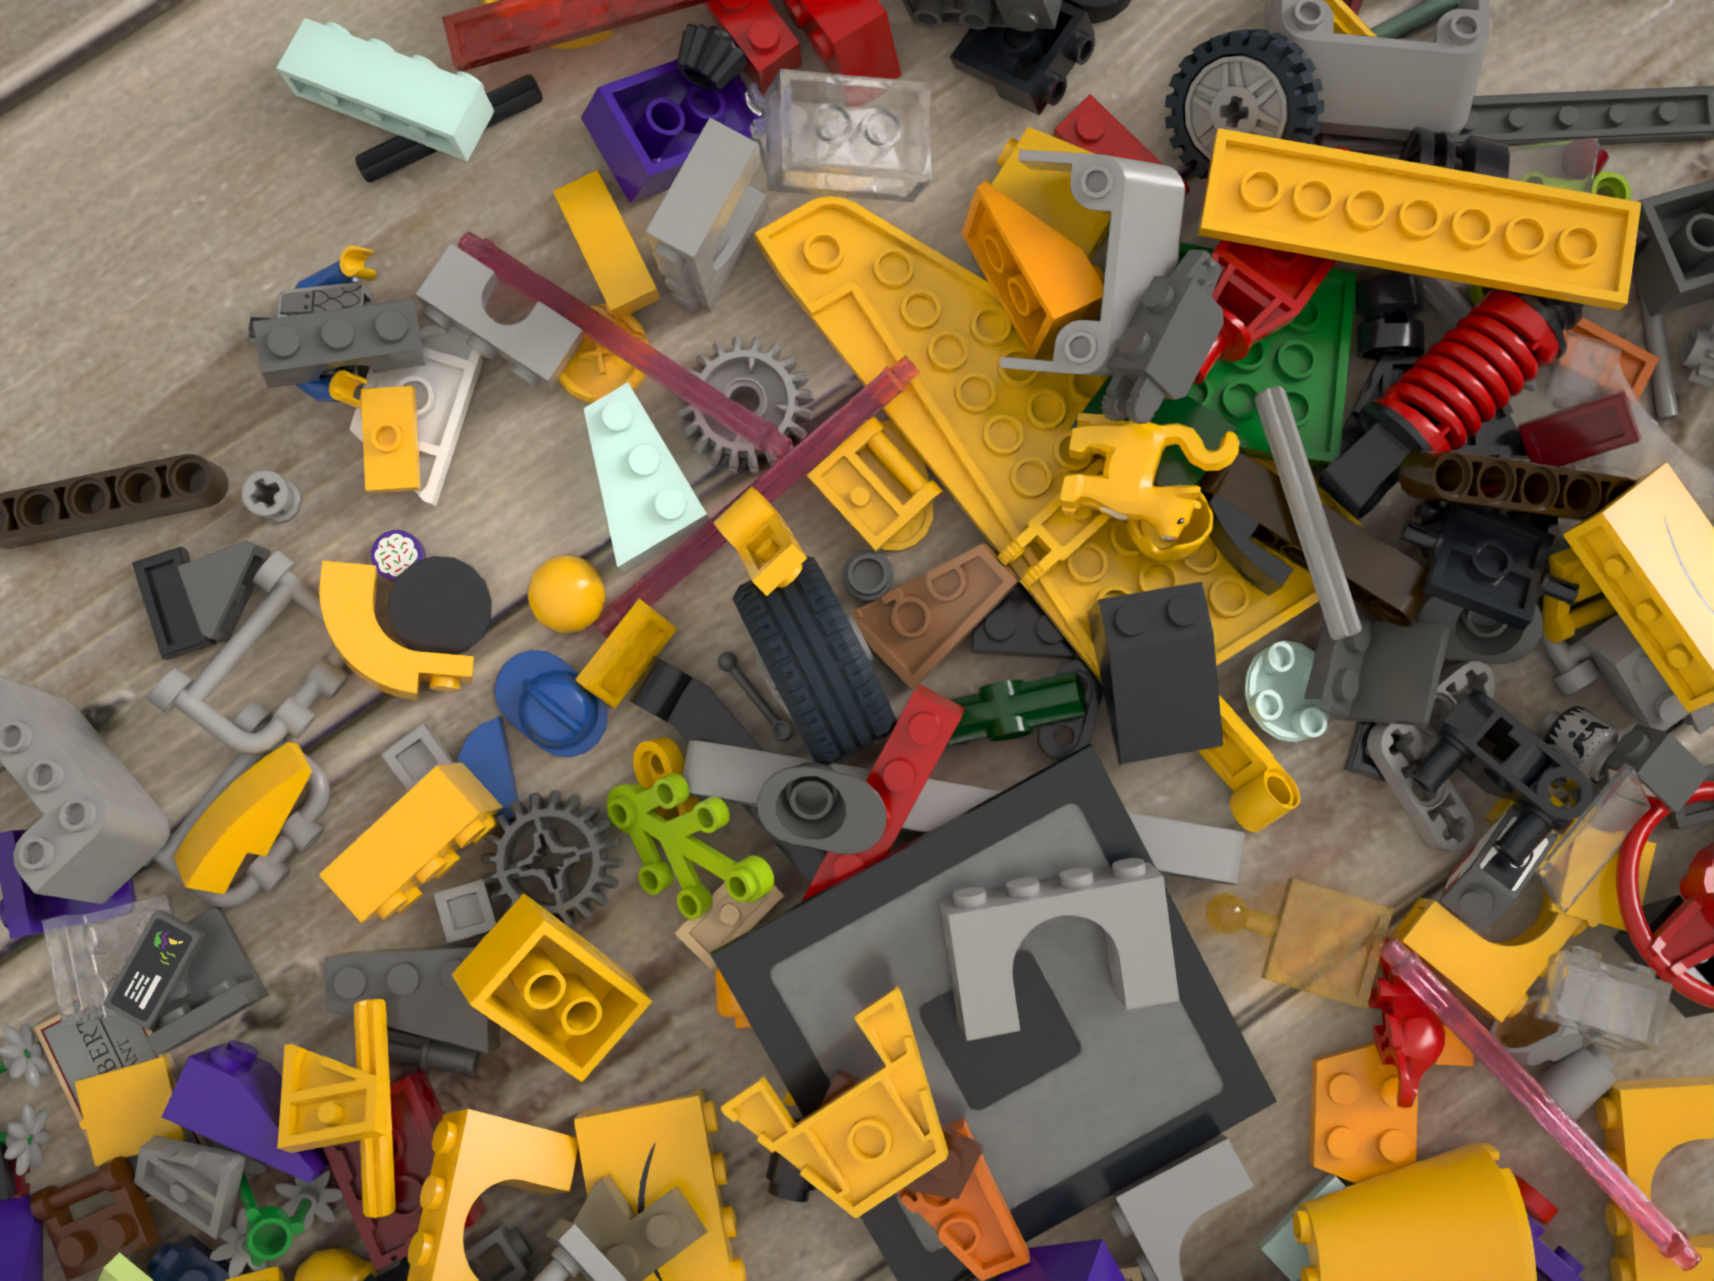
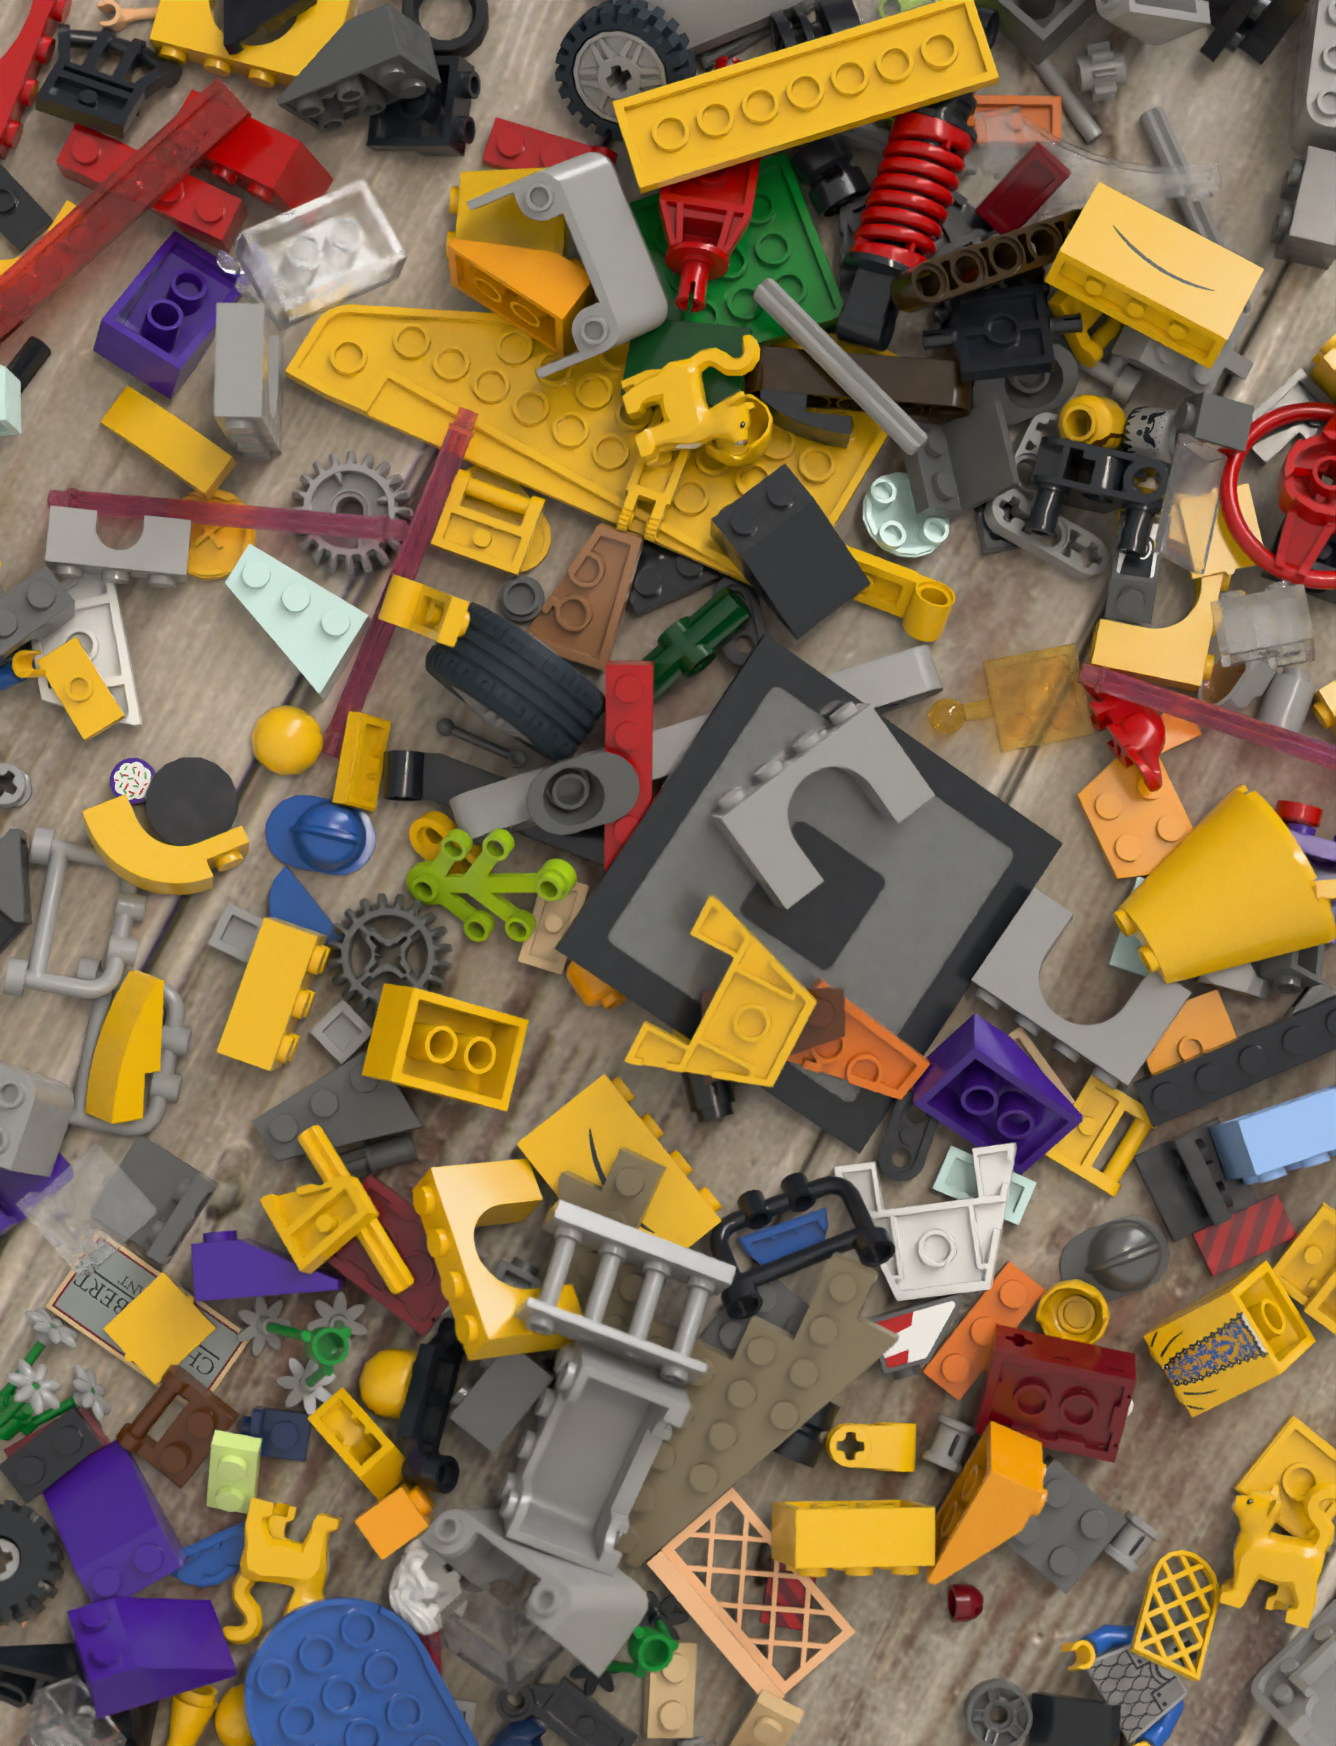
camera: 30 degrees left, 0 degrees up
tile [102,909,207,1030] -> none
light grey wing [134,1135,246,1239] -> none
black piece [676,23,748,93] -> none
dark grey hinge [1101,250,1224,424] -> none
none -> yellow head [1058,394,1126,449]

